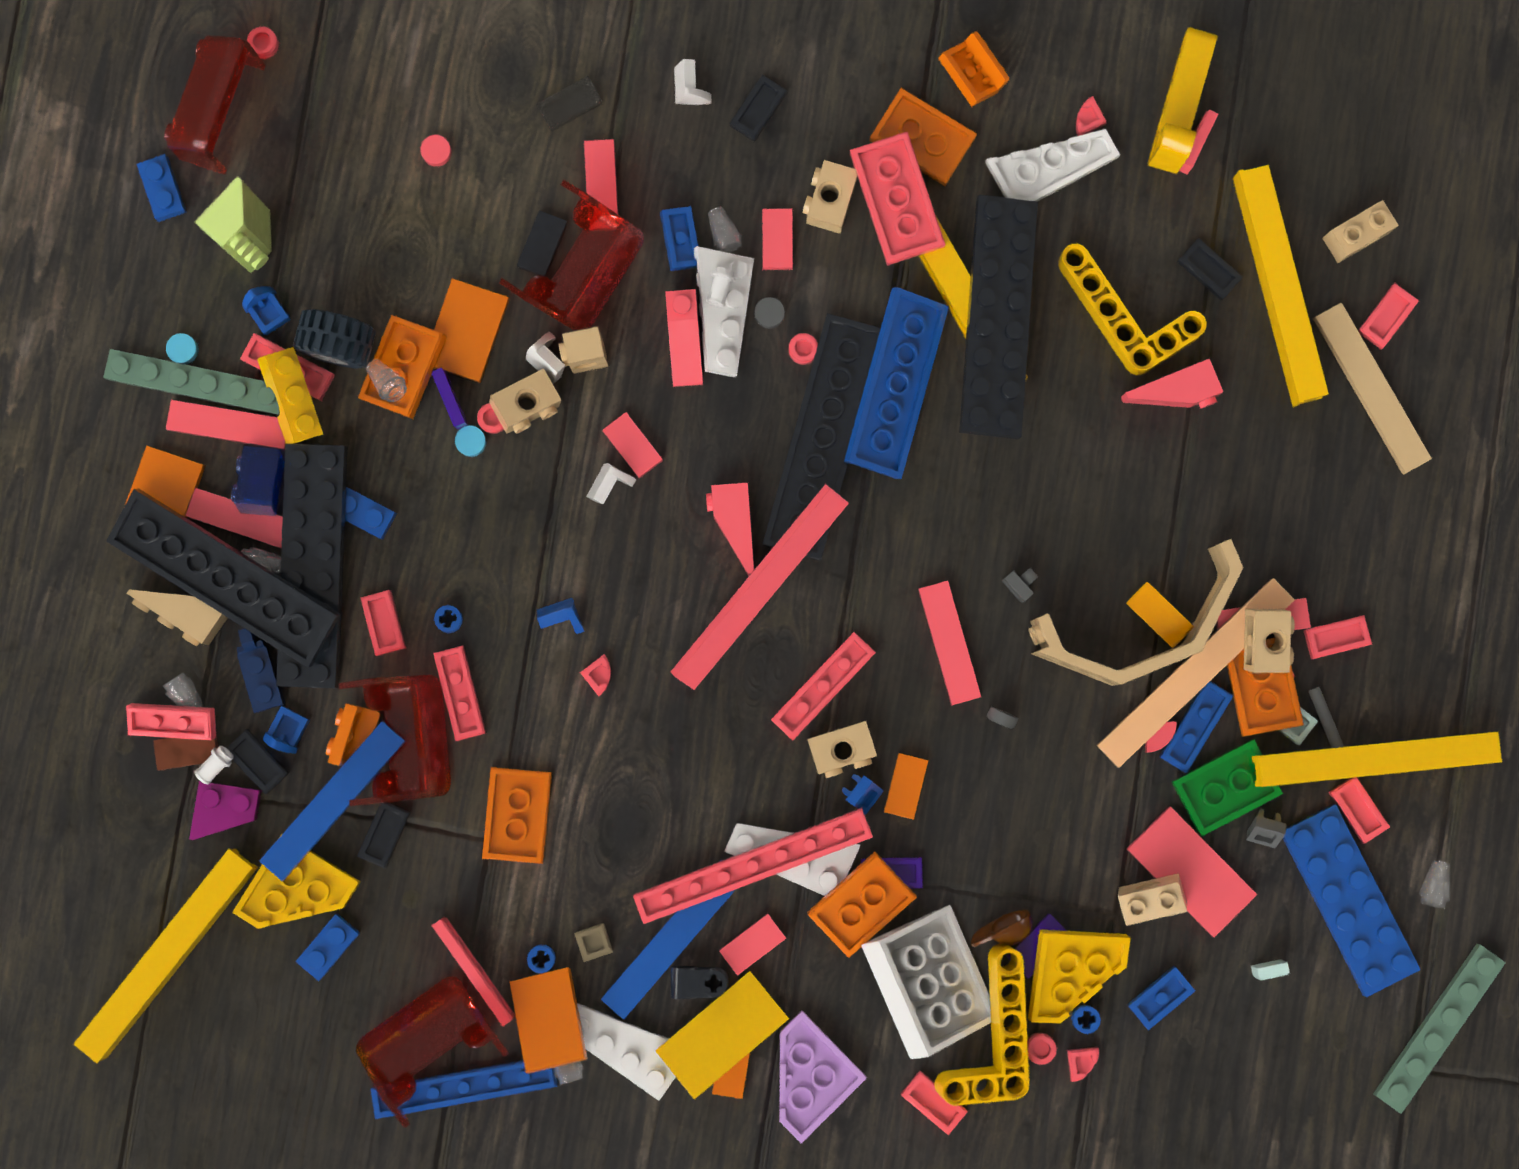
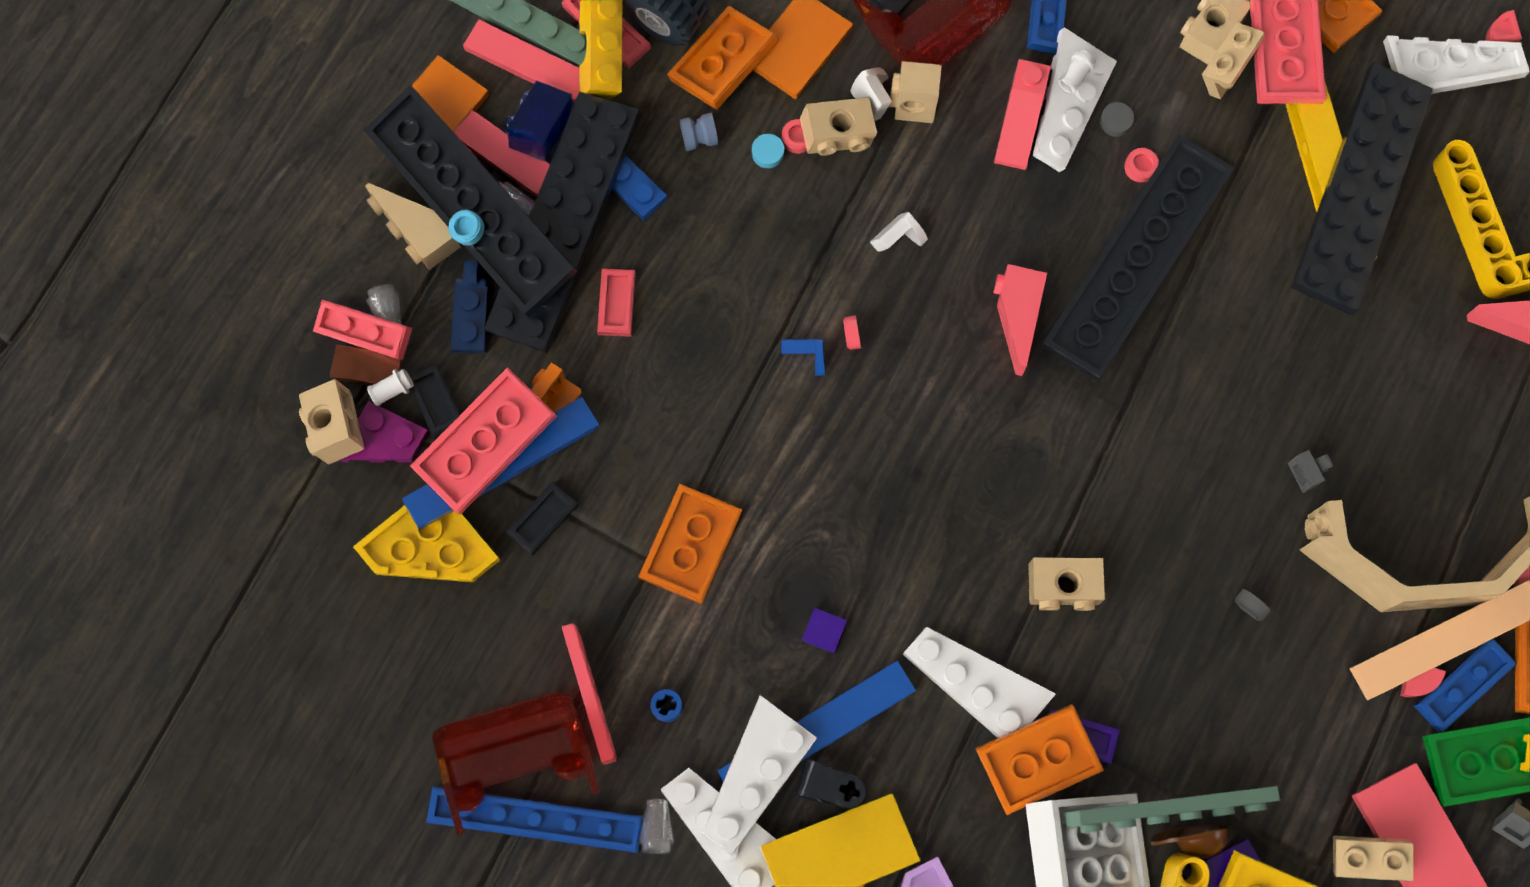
camera: 15 degrees right, 10 degrees down
yellow tile [73,849,258,1063] -> none
blue tile [263,706,310,754] -> none
blue plate [295,913,360,981] -> none
clear red windscreen [339,675,451,806] -> none
clear cone [366,359,407,402] -> none
dark purple tile [432,368,469,430] -> none
coral tile [433,646,486,741] -> none
blue bush [434,605,463,633] -> none
orange tile [510,967,587,1074] -> none
dark tan tile [574,923,614,962] -> none
coral tile [580,654,611,697] -> none
coral tile [602,412,663,479] -> none
coral tile [633,808,873,924] -> none
coral tile [671,484,849,690] -> none
clear cone [708,207,742,253] -> none
coral tile [719,913,786,976] -> none
coral tile [762,209,793,270] -> none
coral tile [771,632,876,741] -> none
blue tile [842,774,884,815] -> none
blue plate [844,287,949,479] -> none
orange tile [884,753,928,820] -> none
coral tile [918,581,981,706] -> none
light orange slope [1126,582,1194,648] -> none
none -> tan brick [299,379,365,464]
none -> coral tile [410,367,557,515]
none -> medium azure tile [448,210,484,245]
none -> sand blue wheel [679,113,718,151]
none -> white wing [702,695,817,855]
none -> dark purple tile [802,608,847,654]
none -> coral tile [843,315,861,350]
none -> sand green plate [1064,786,1280,833]
none -> tan bracket [1202,22,1265,99]

